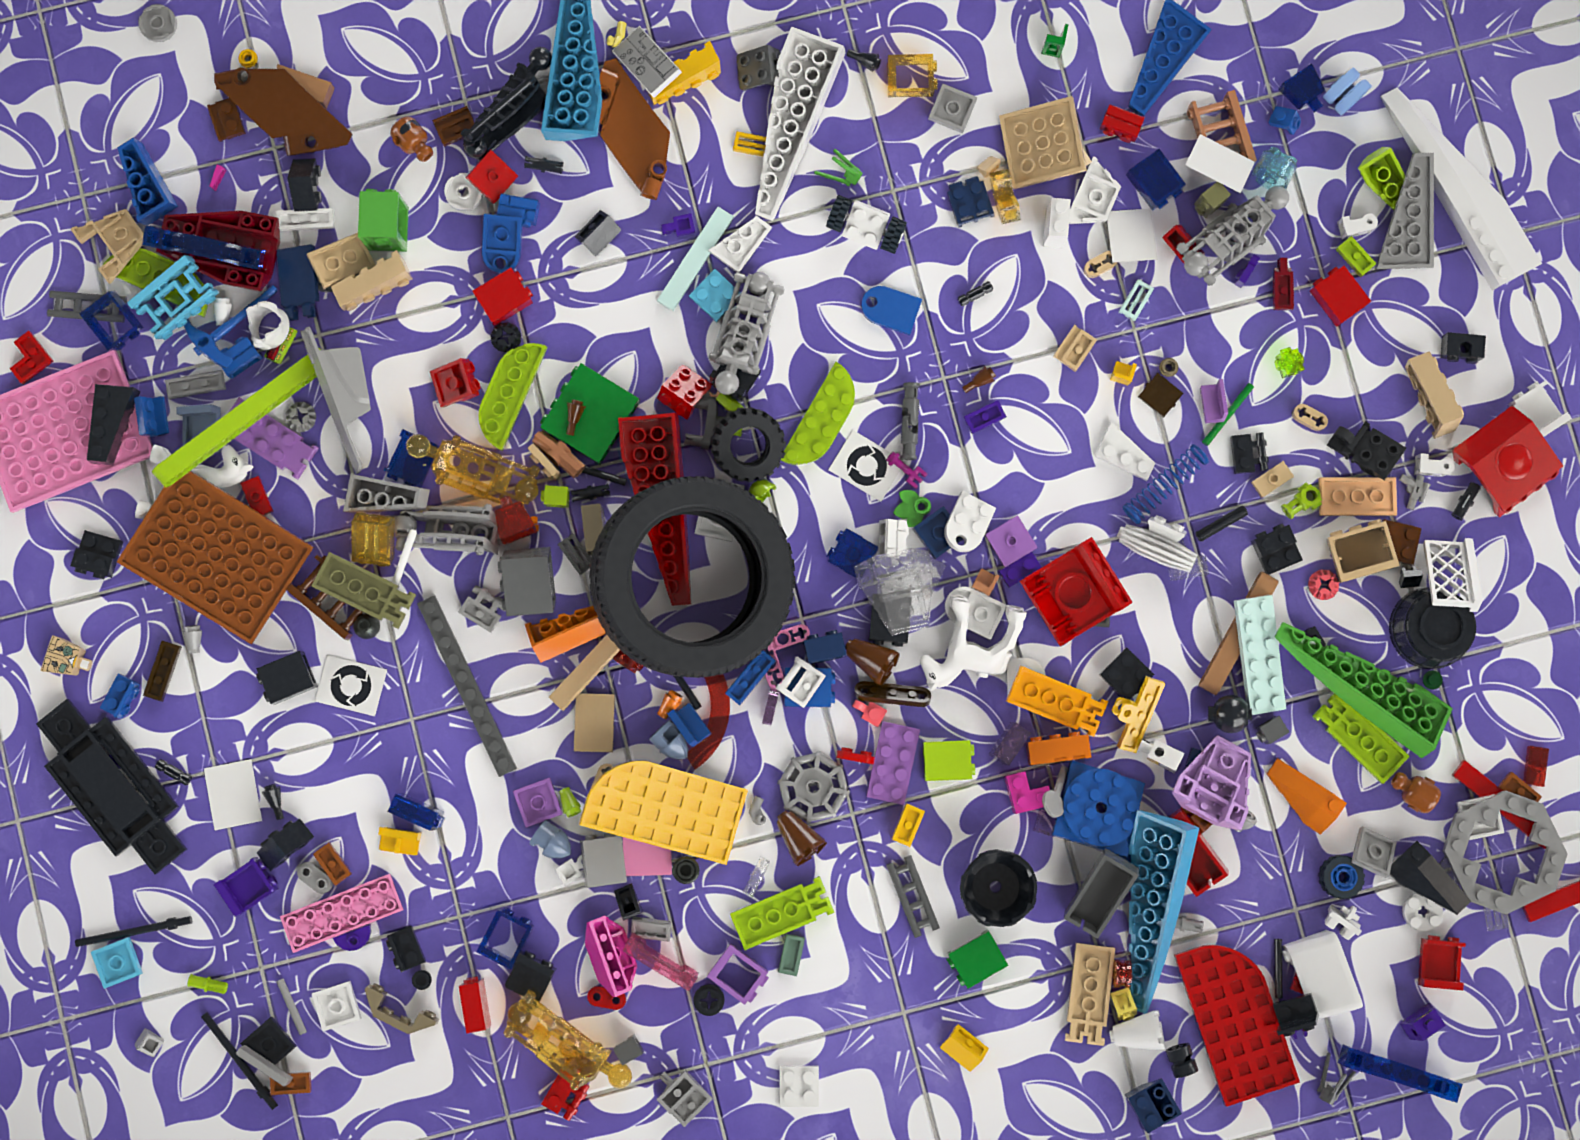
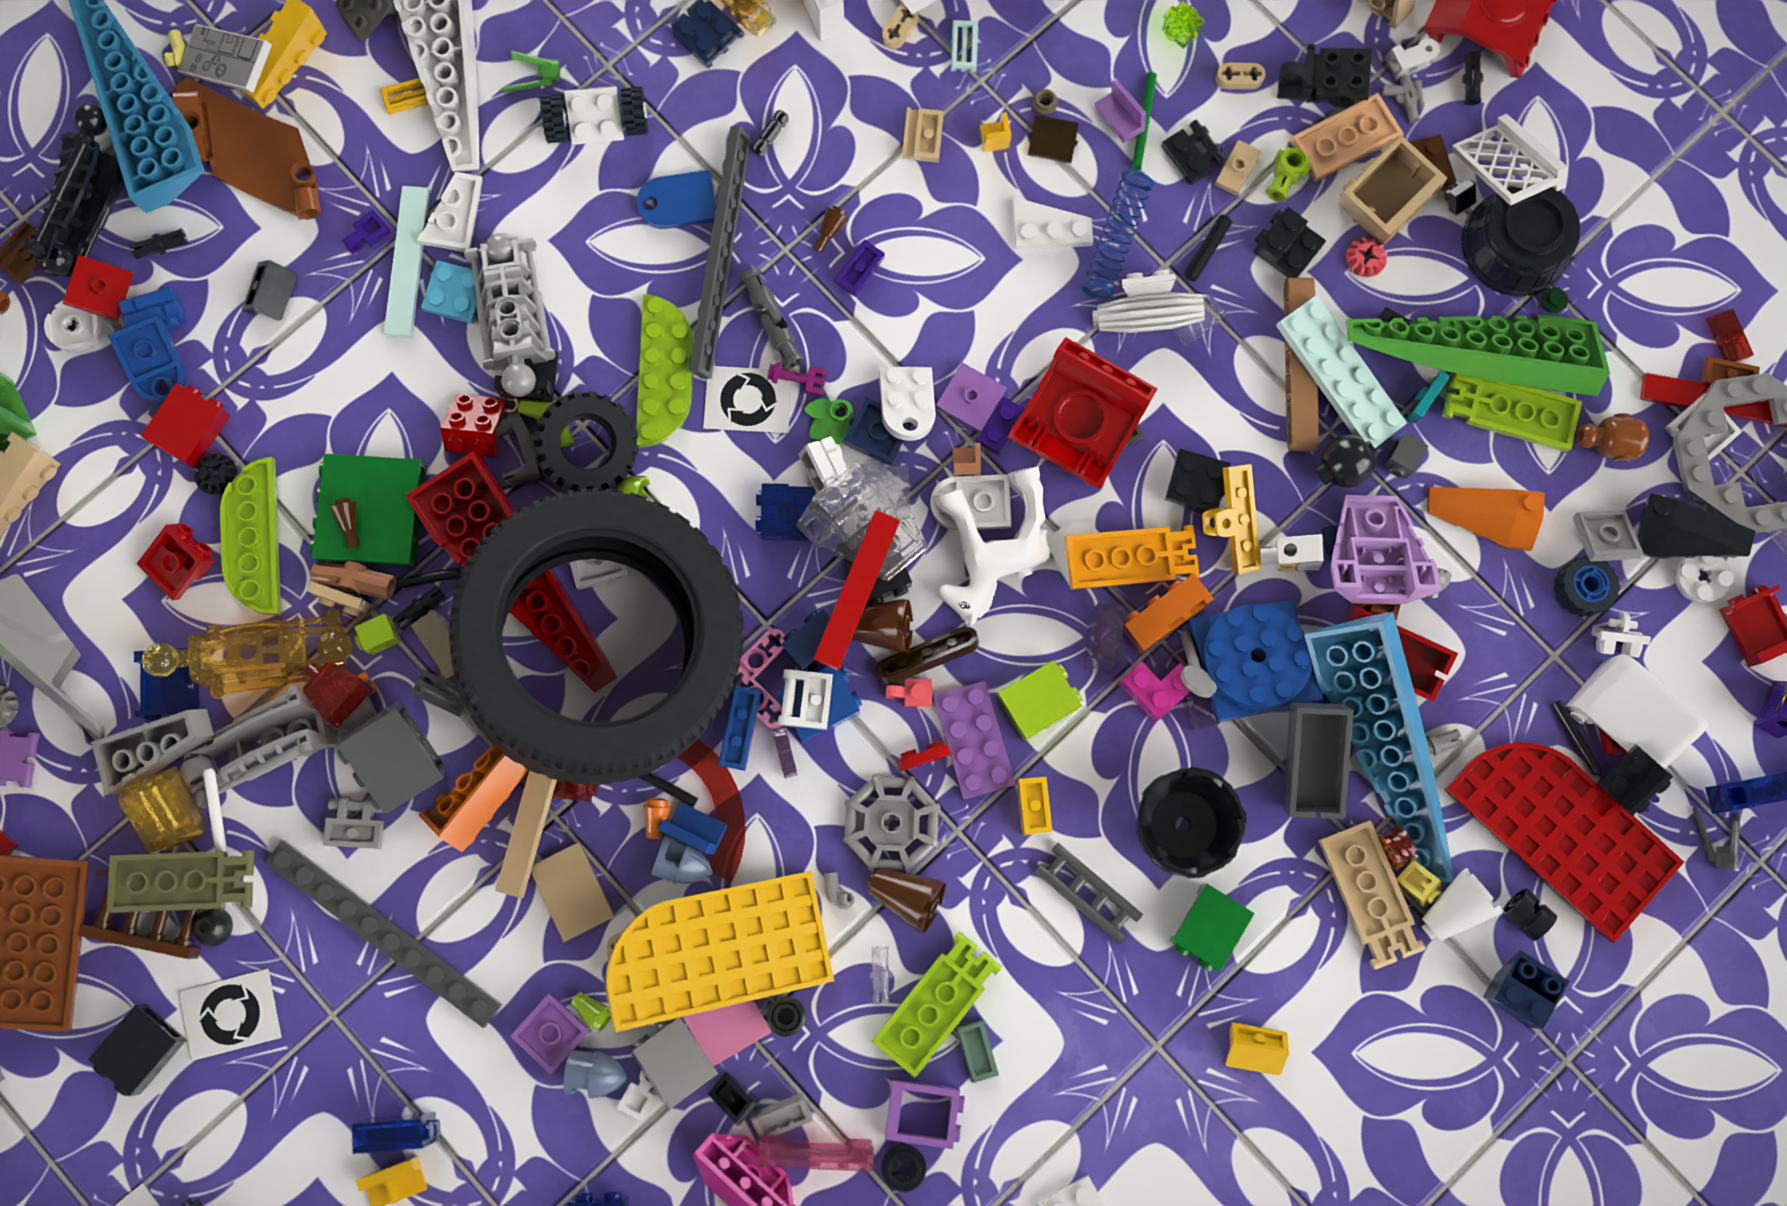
camera: 30 degrees left, 5 degrees down
none -> dark grey plate [689,126,752,379]
none -> red tile [813,510,901,670]
none -> teal plate [1406,371,1450,424]

